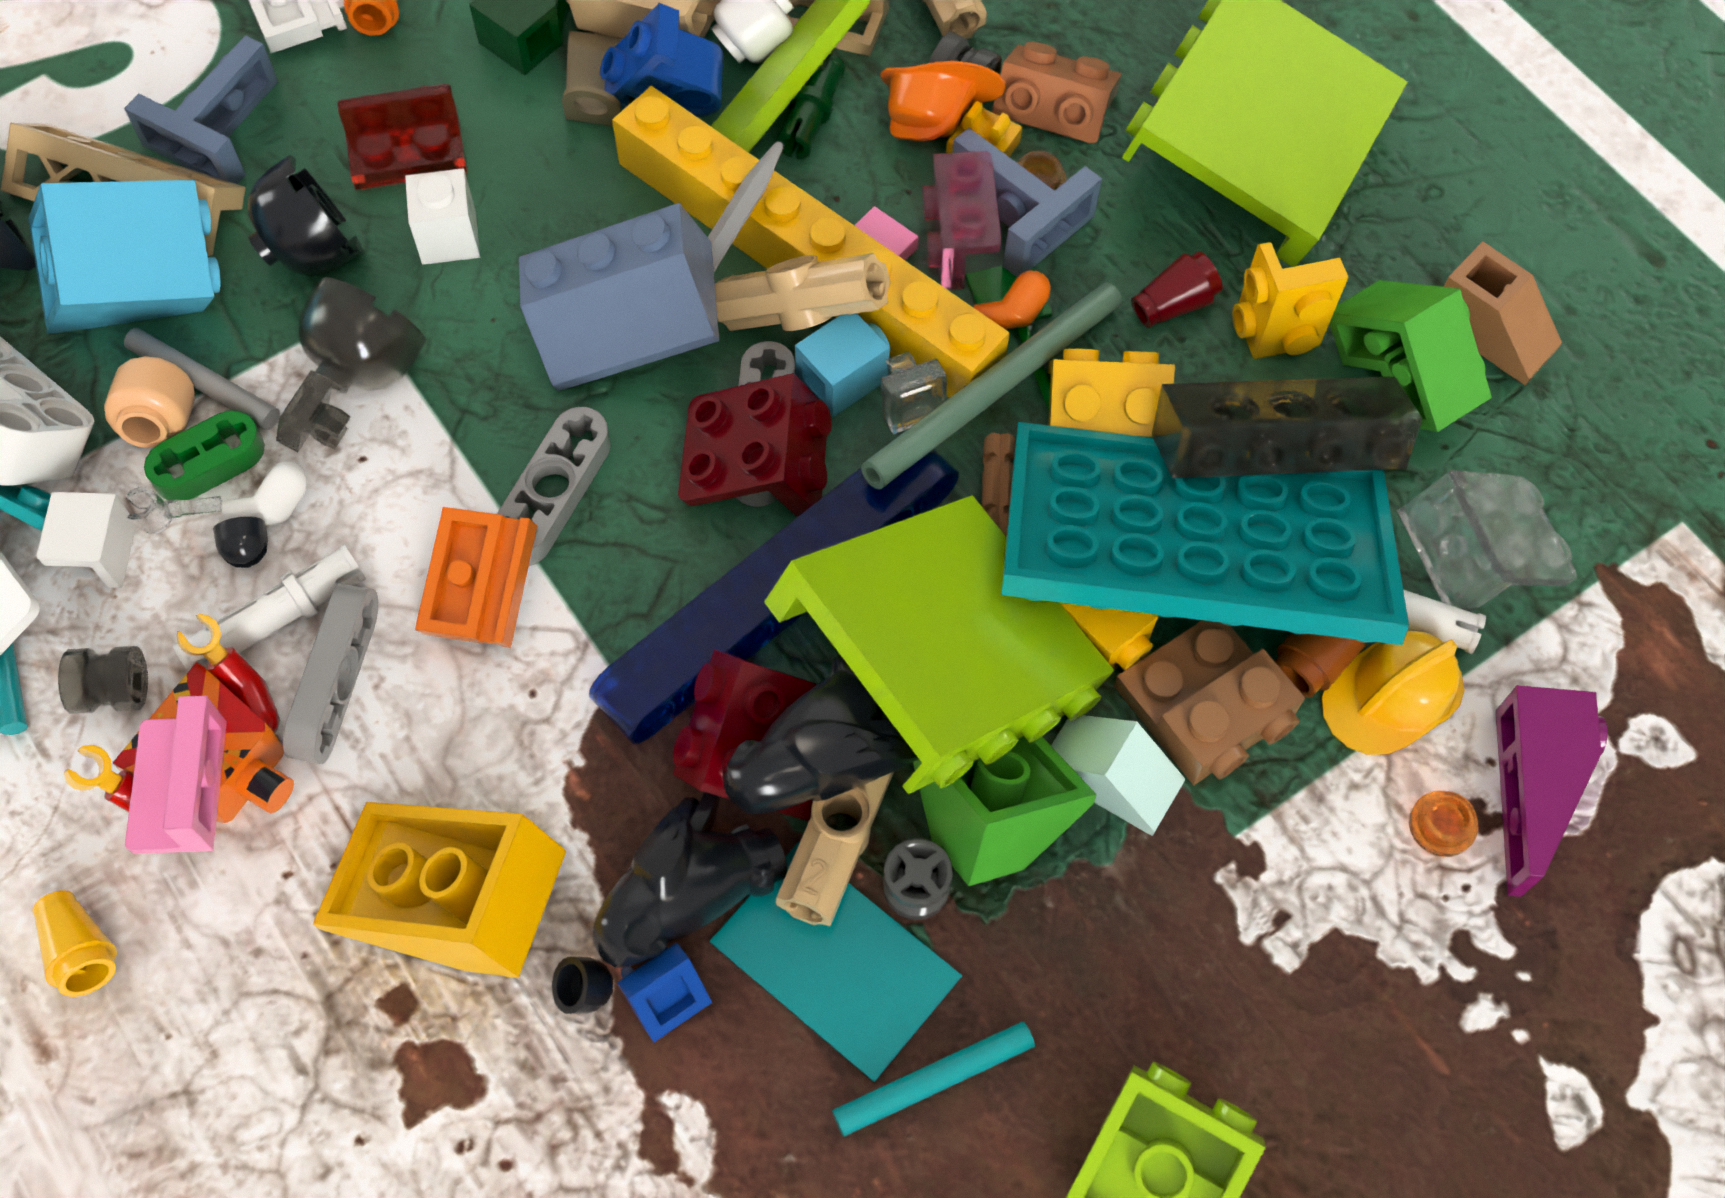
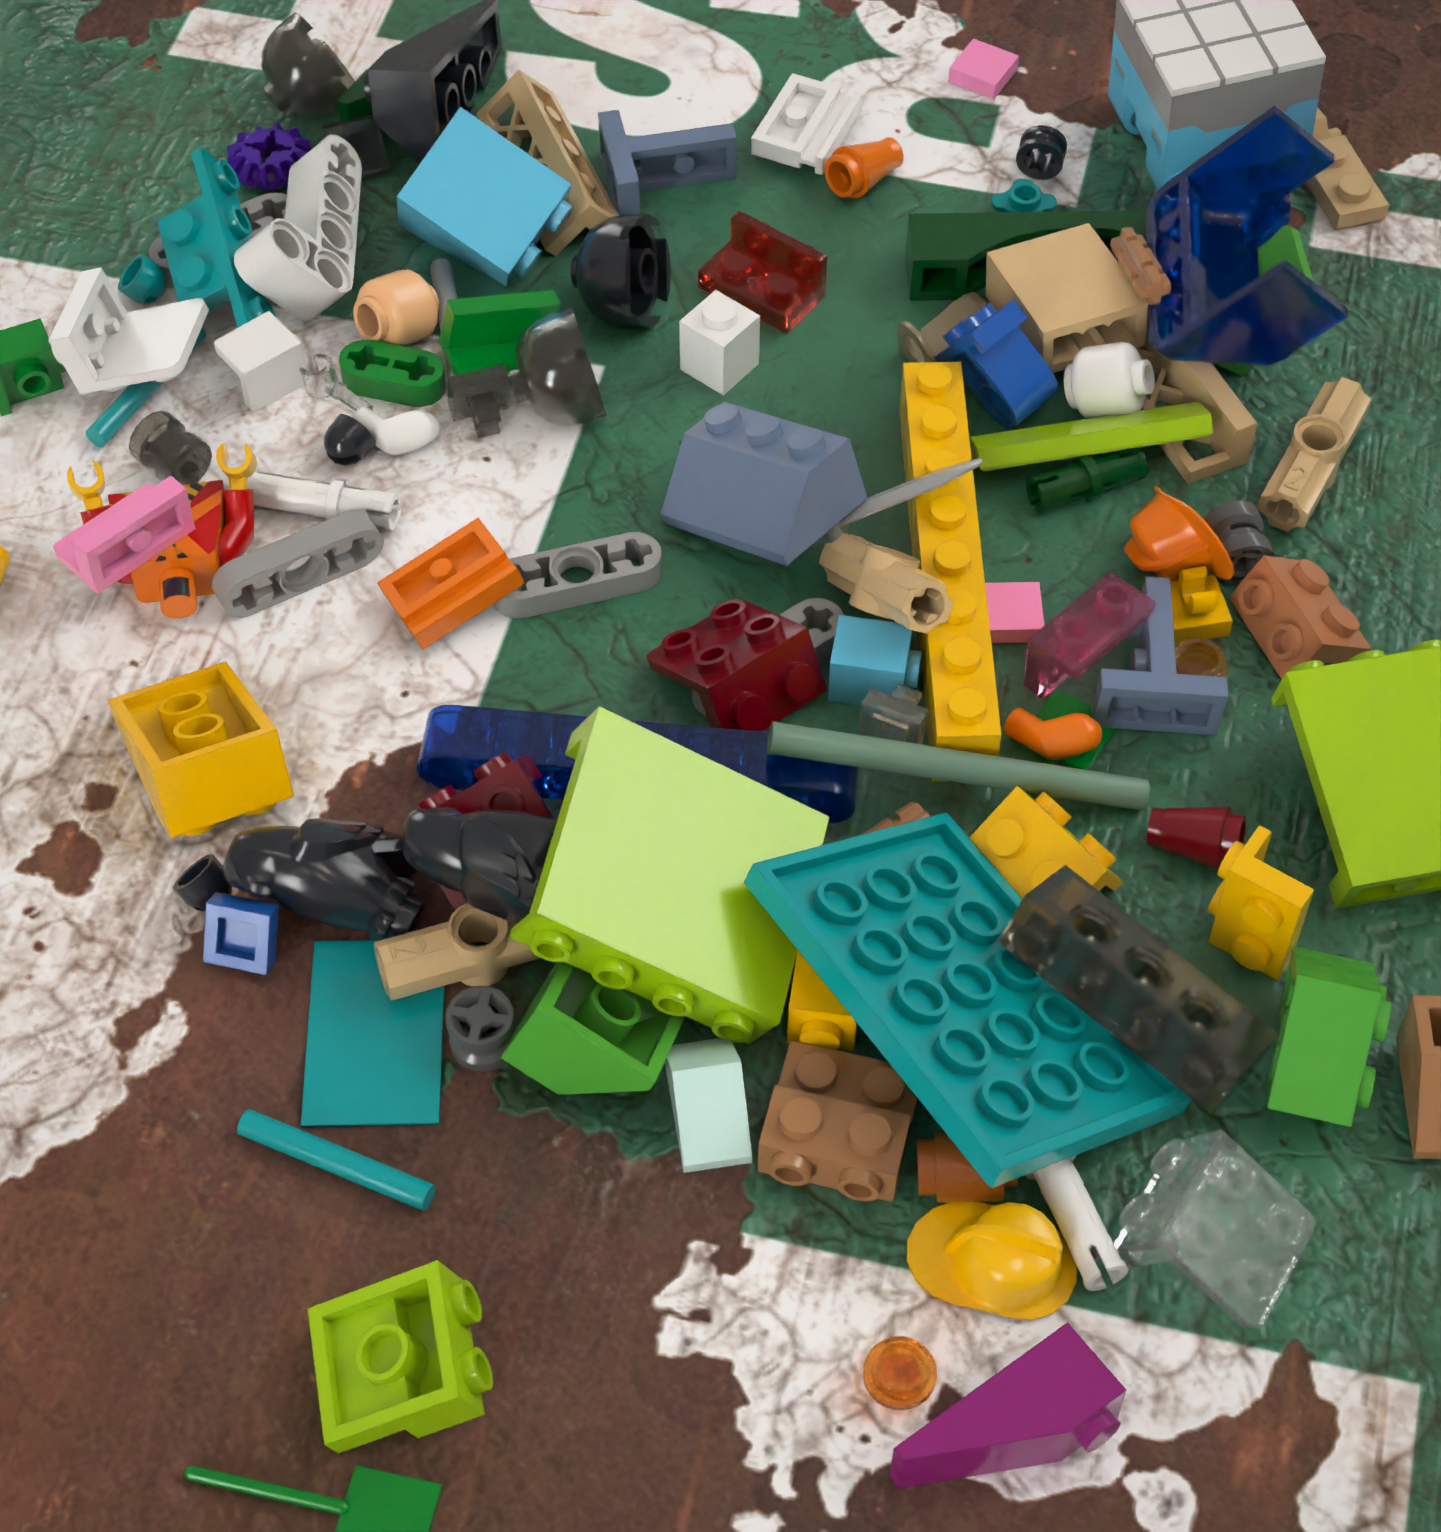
camera: 50 degrees right, 10 degrees down
none -> green panel [439,289,567,388]

